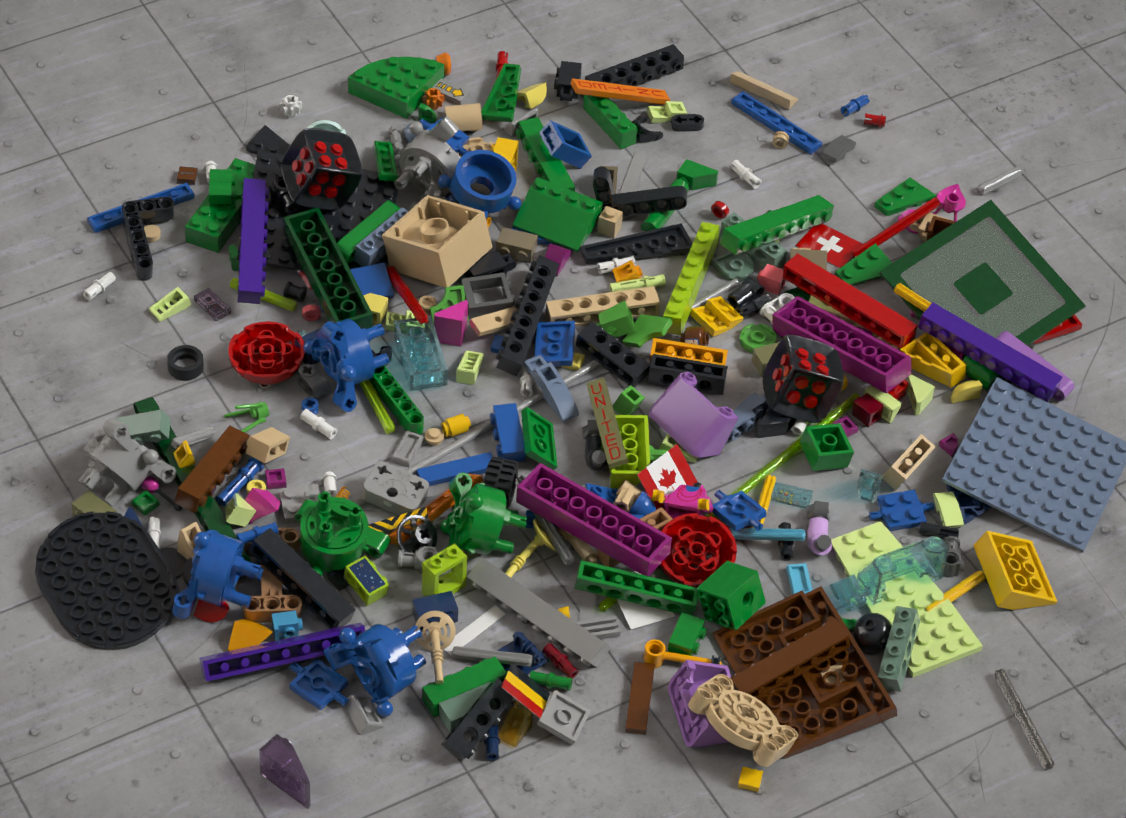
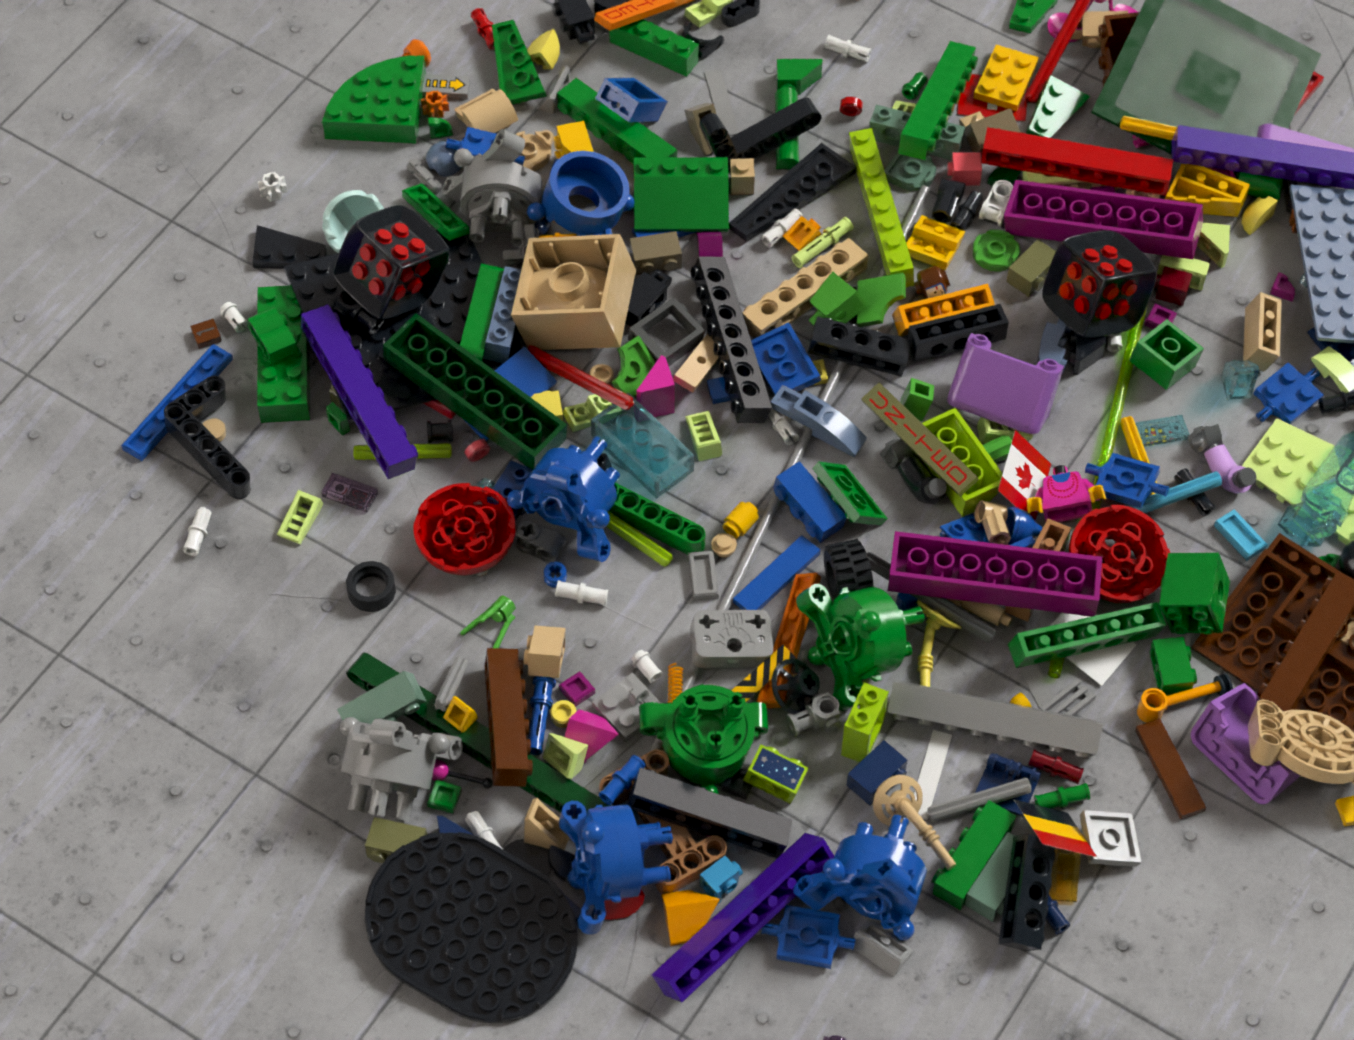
camera: 25 degrees left, 10 degrees up
none -> yellow plate [974,45,1039,111]

